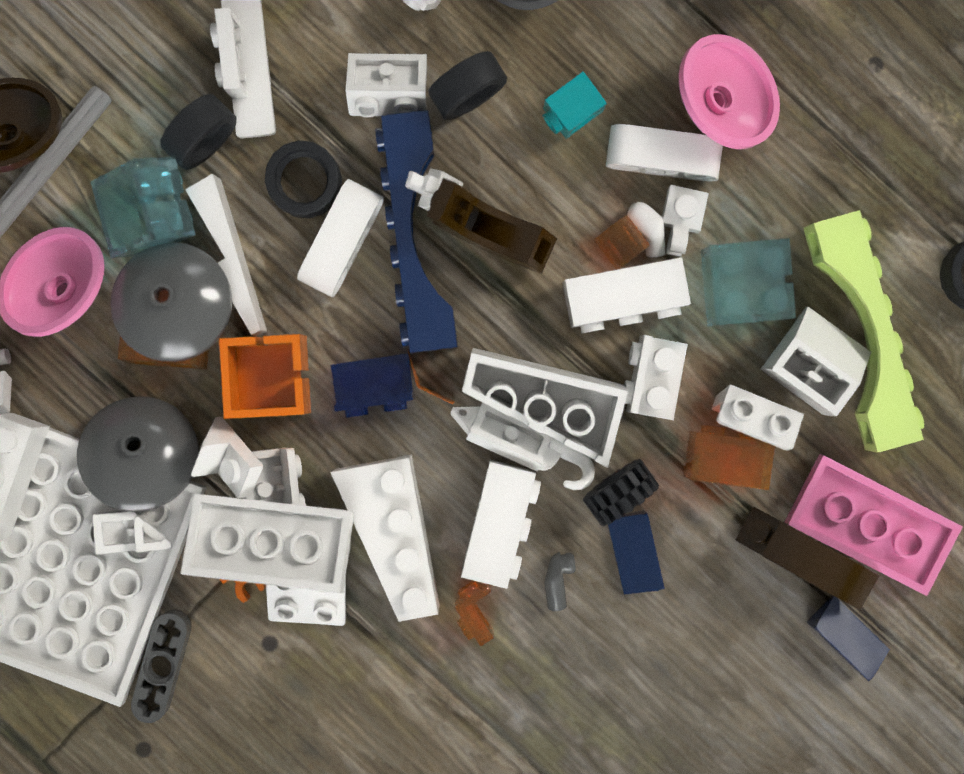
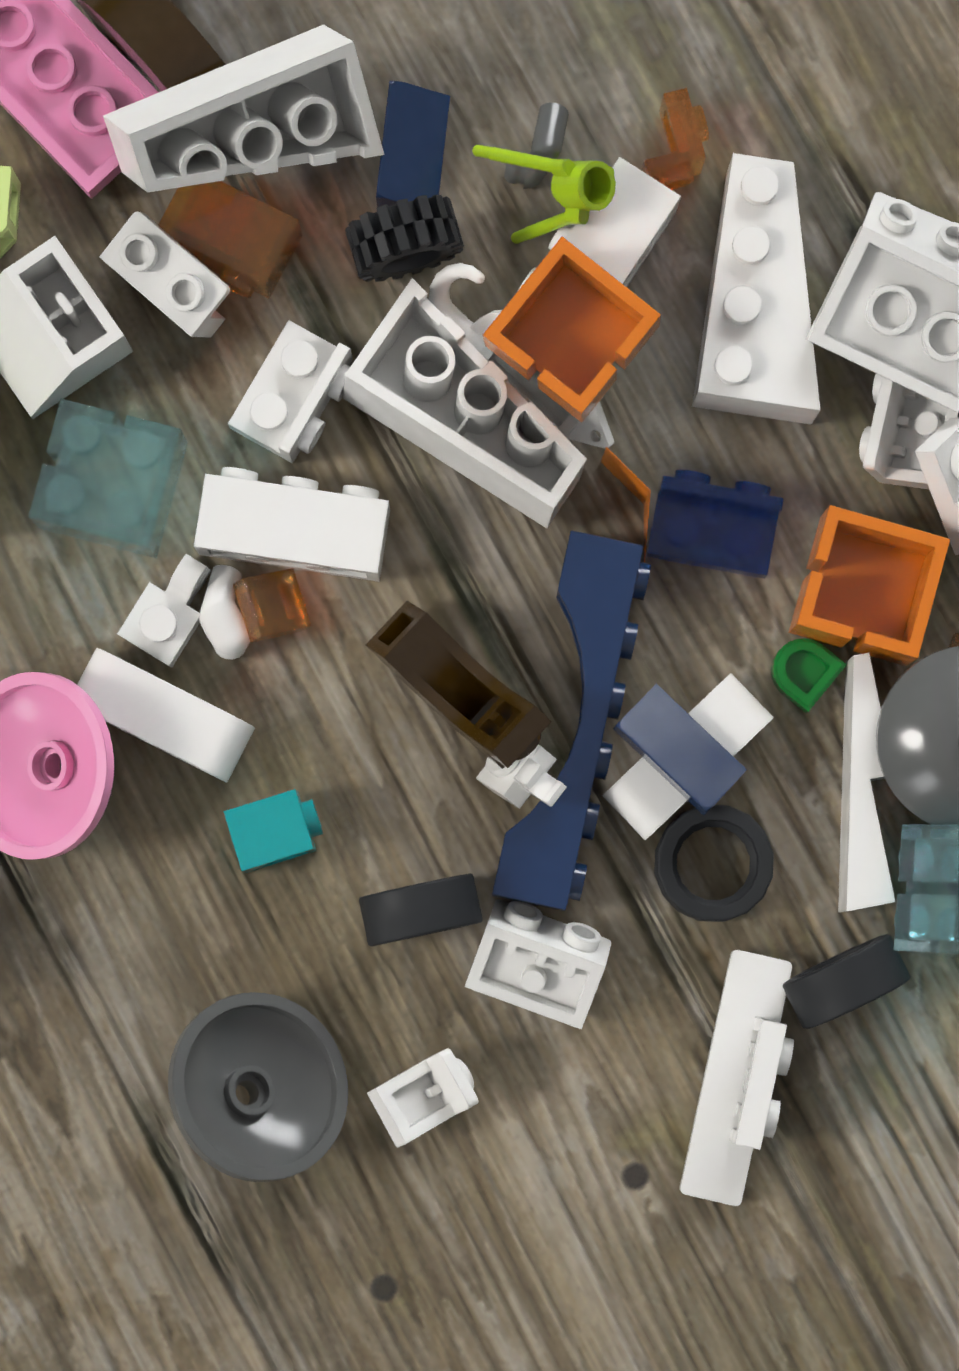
camera: 160 degrees left, 5 degrees down
none -> white wedge [103,25,384,193]
none -> lime plant [472,145,616,244]
none -> orange piece [483,236,661,423]
none -> dark blue slope [613,683,747,815]
none -> green tile [771,638,847,713]

